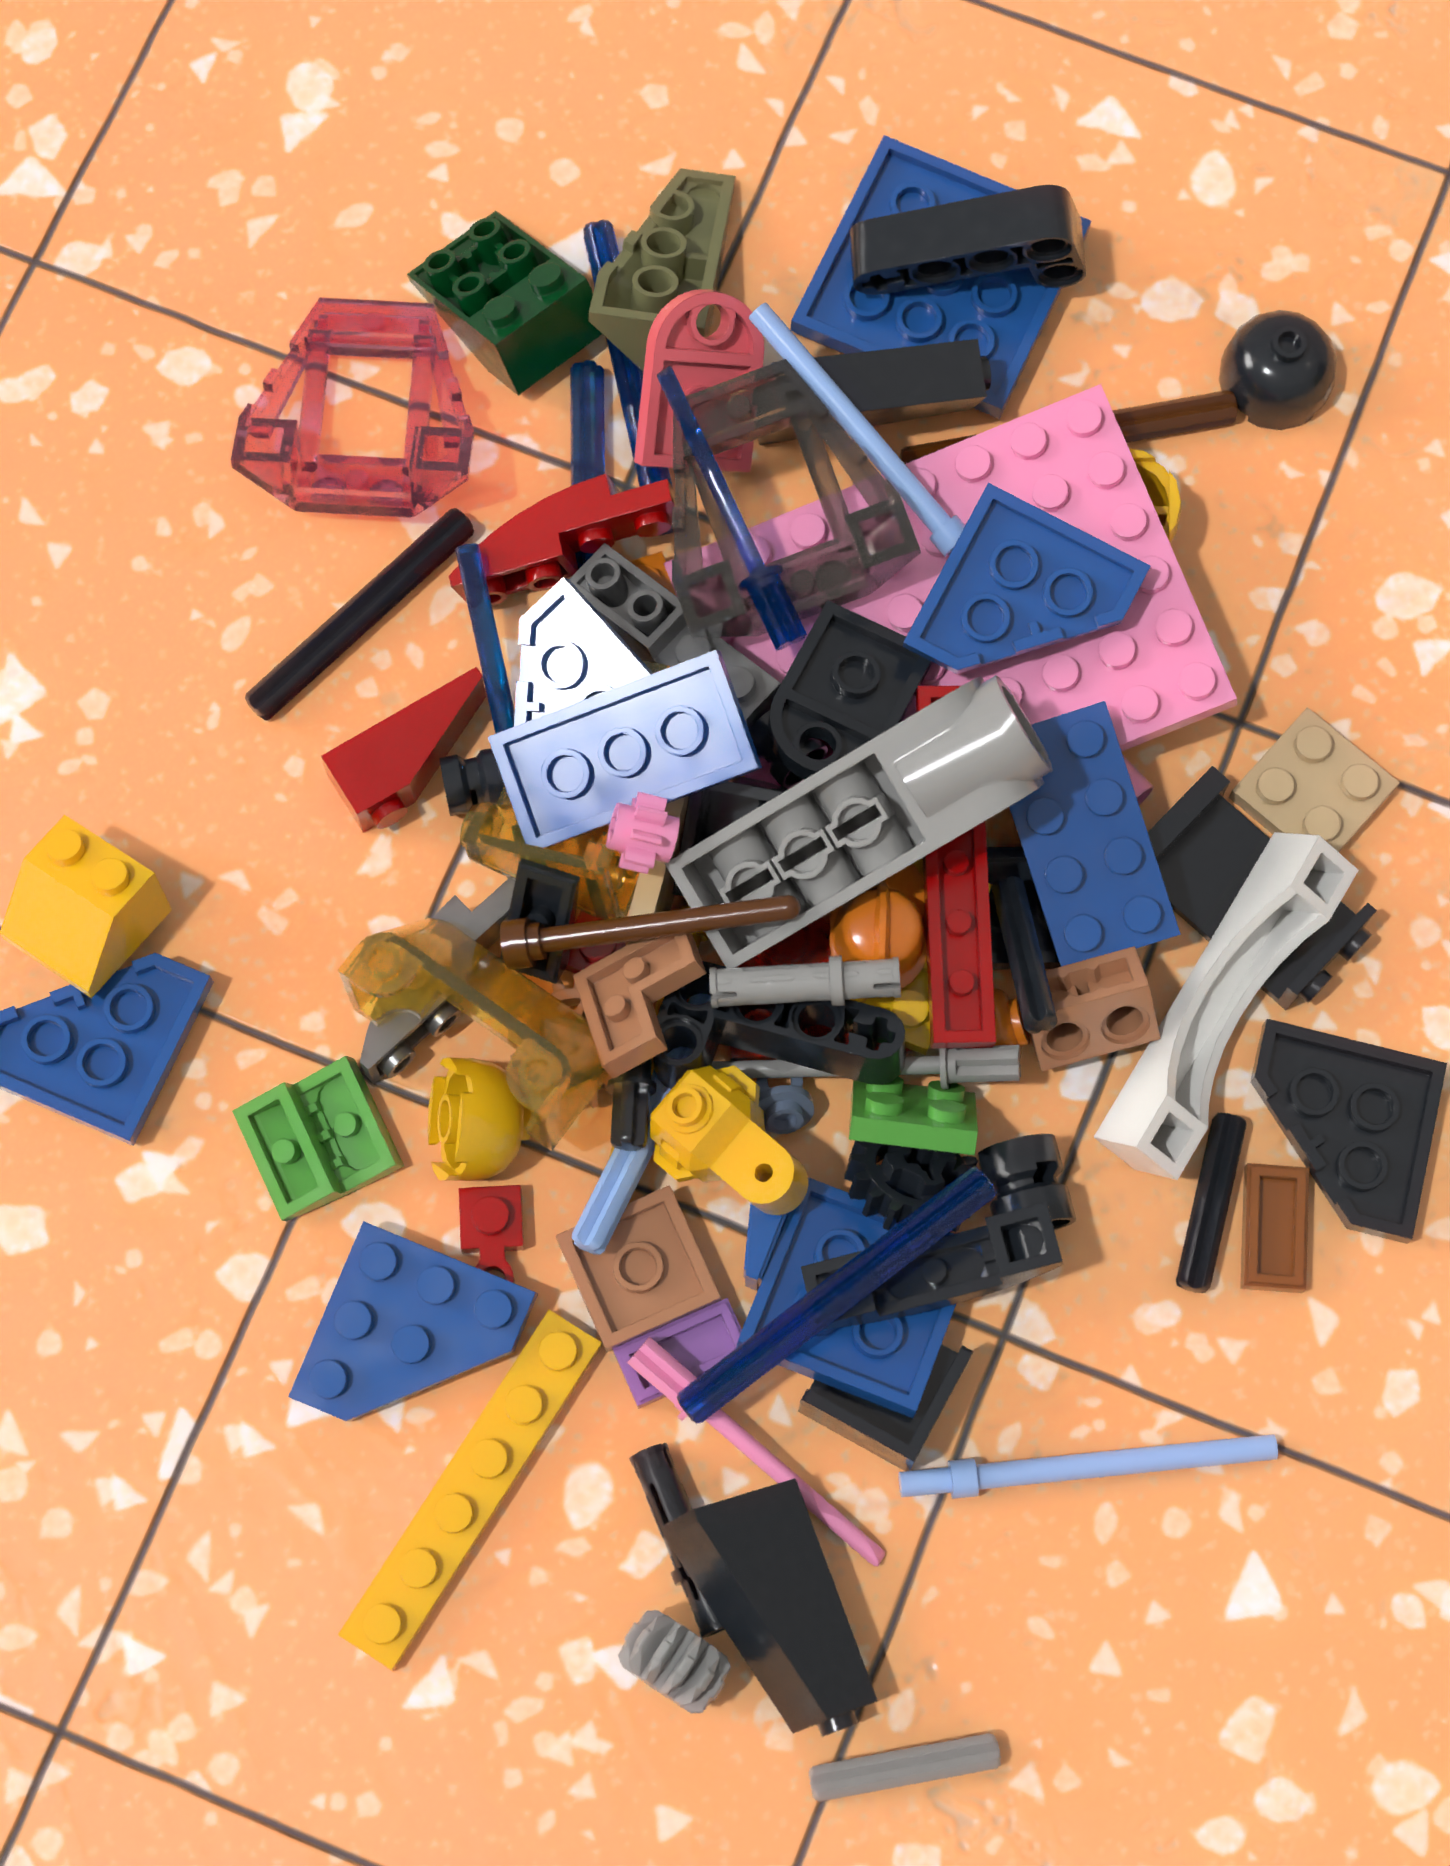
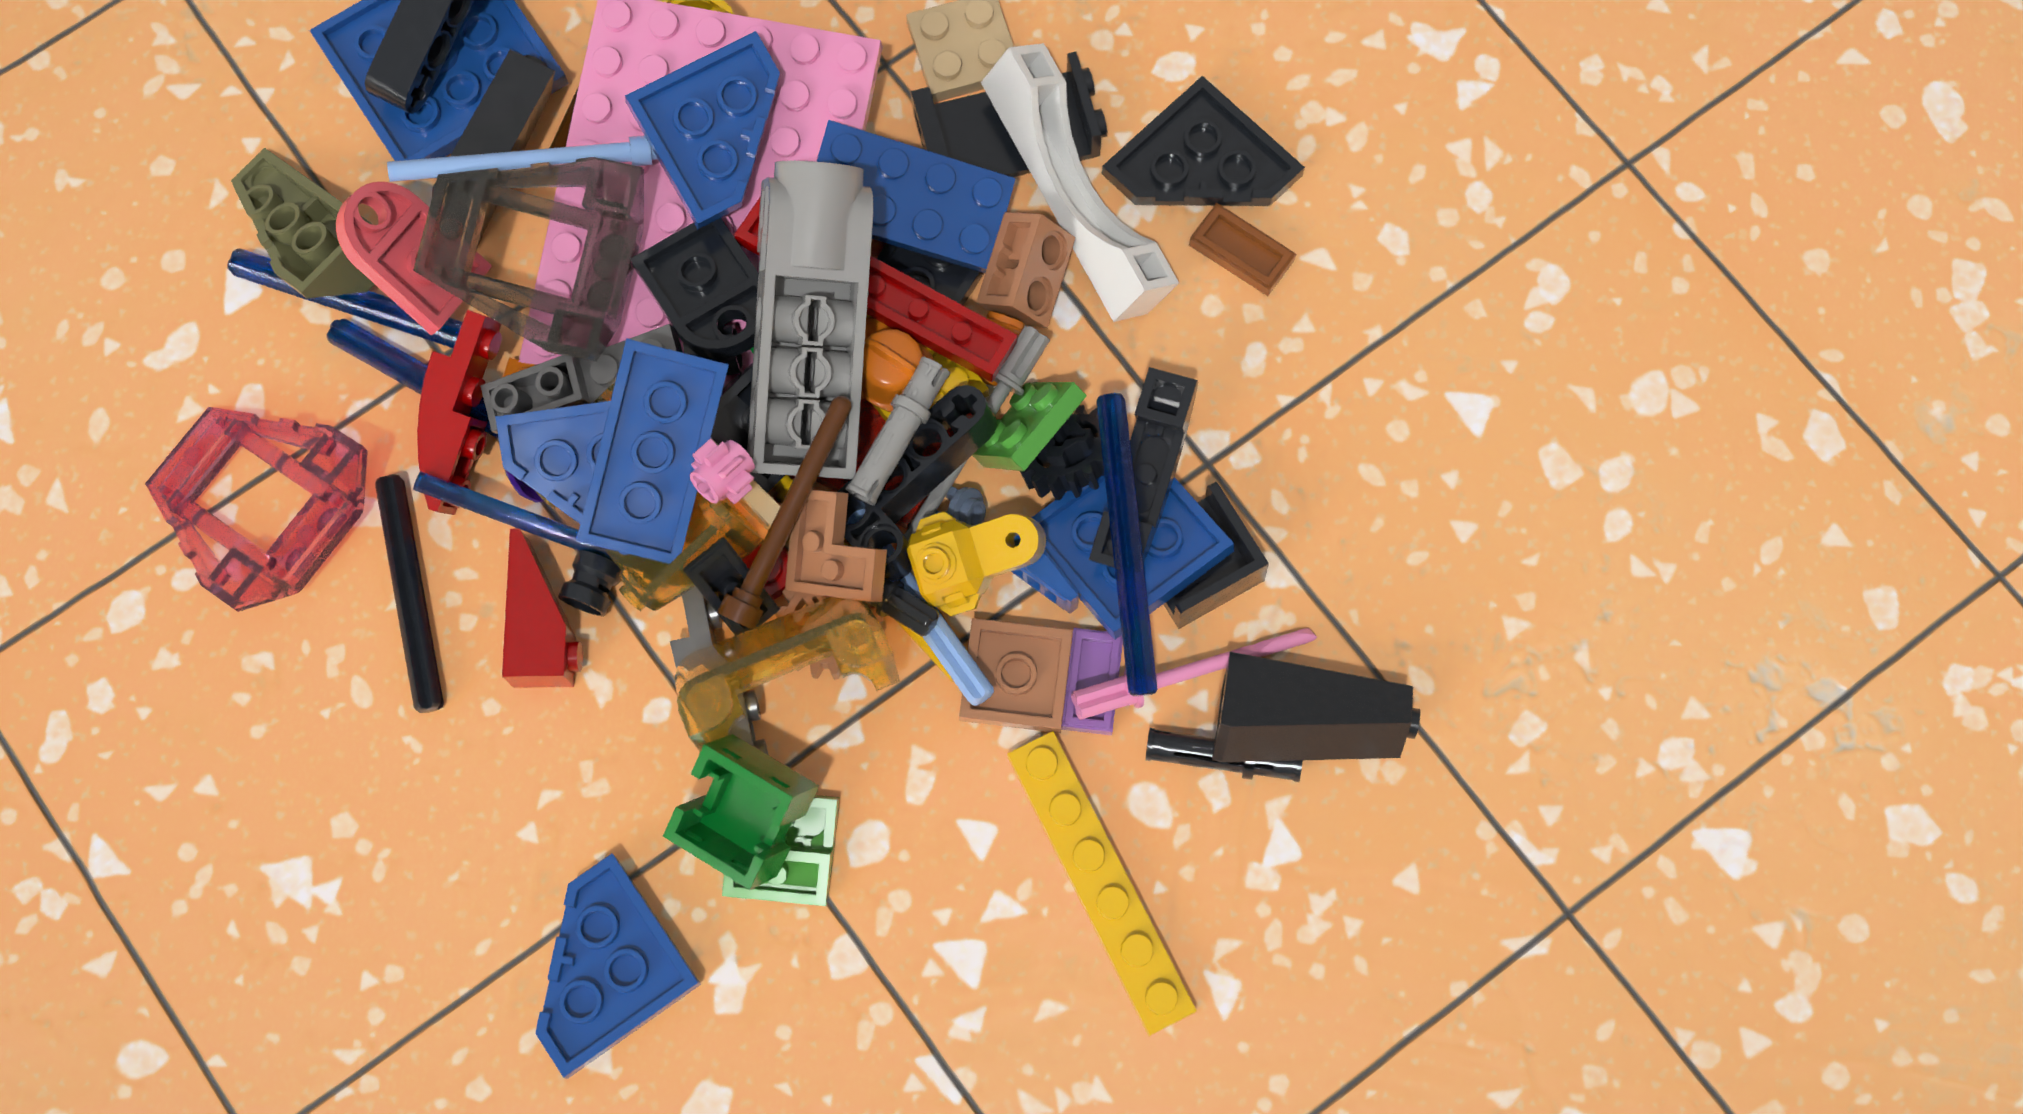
camera: 55 degrees left, 0 degrees up
yellow slope [0,815,172,998] -> none
blue plate [288,1221,538,1422] -> none
dark green slope [406,211,602,396] -> none
yellow cylinder [427,1057,533,1181] -> none
red plate [458,1185,524,1283] -> none
light grey gear [618,1610,731,1713] -> none
clear blue piece [657,366,807,651] -> none
light grey axle [809,1733,1001,1802] -> none
light blue bar [898,1434,1278,1499] -> none
black wheel [977,1134,1076,1230] -> none
black axle [991,875,1058,1034] -> none
black axle [1176,1113,1247,1293] -> none
none -> green piece [663,734,819,890]

